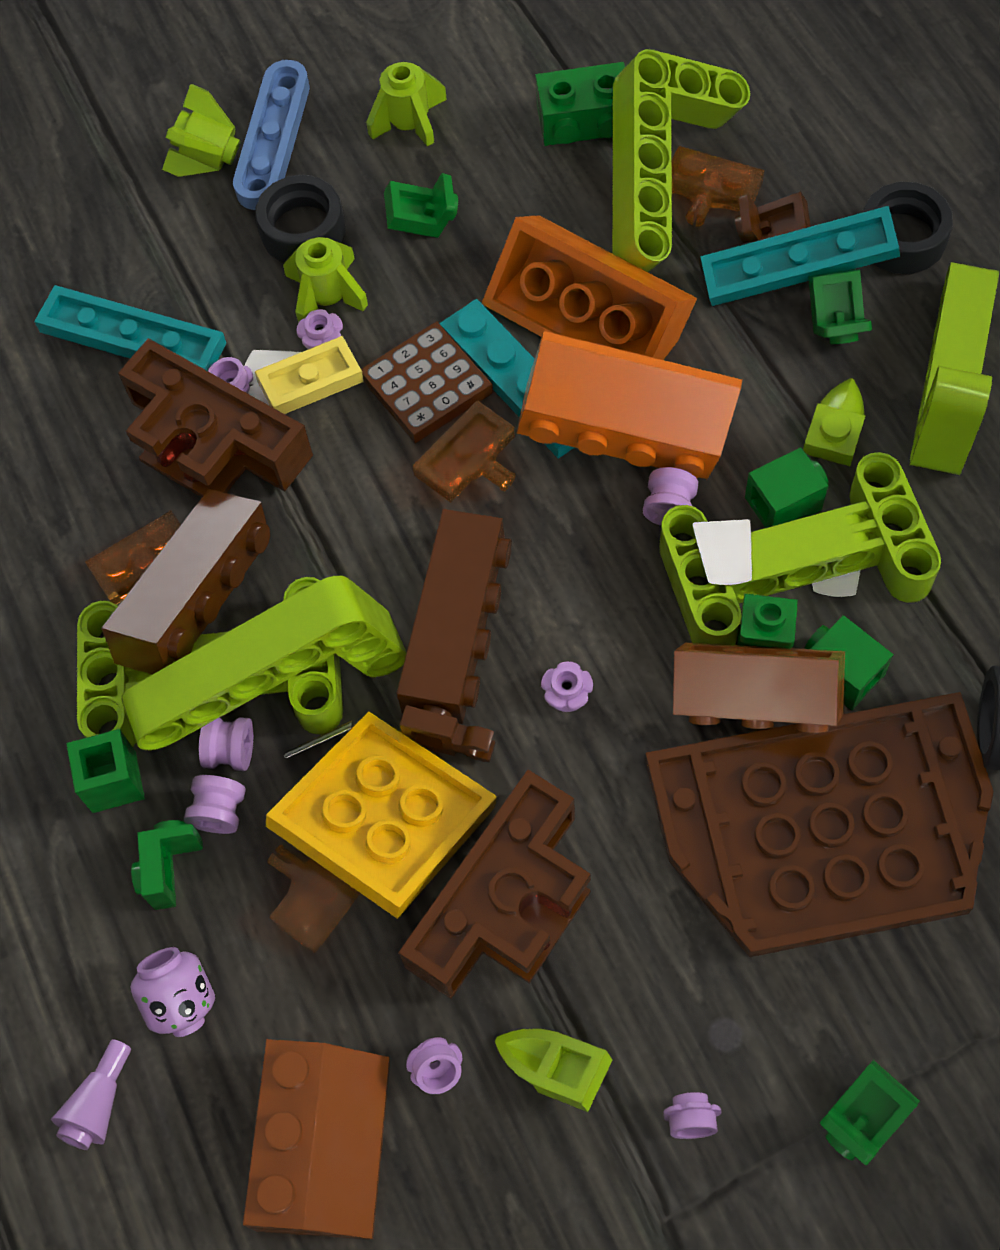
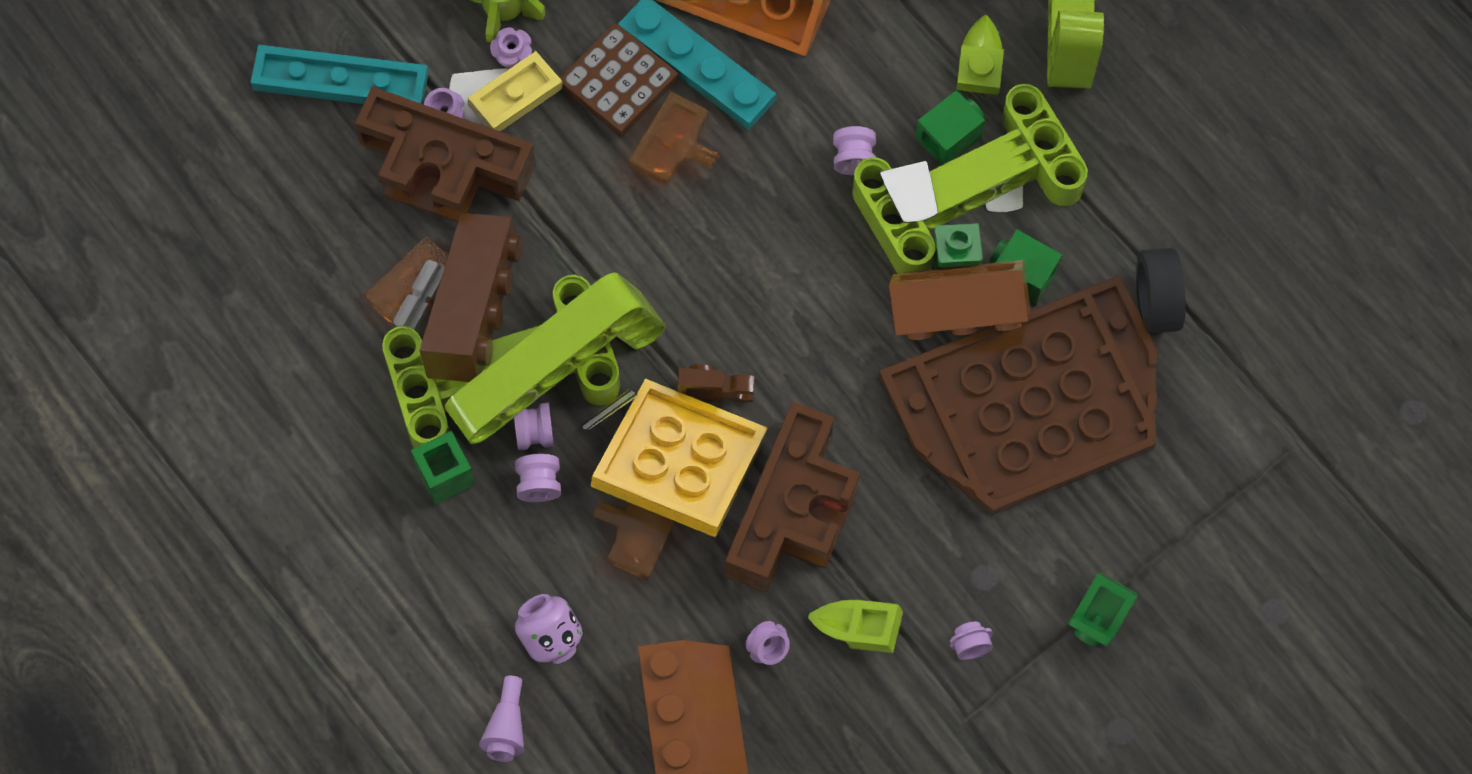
camera: 20 degrees left, 5 degrees up
green bracket [131,820,203,910] -> none
reddish brown brick [397,509,512,724] -> none
orange slope [517,331,742,479] -> none
lavender plate [541,662,593,712] -> none
none -> light grey piece [394,260,444,332]

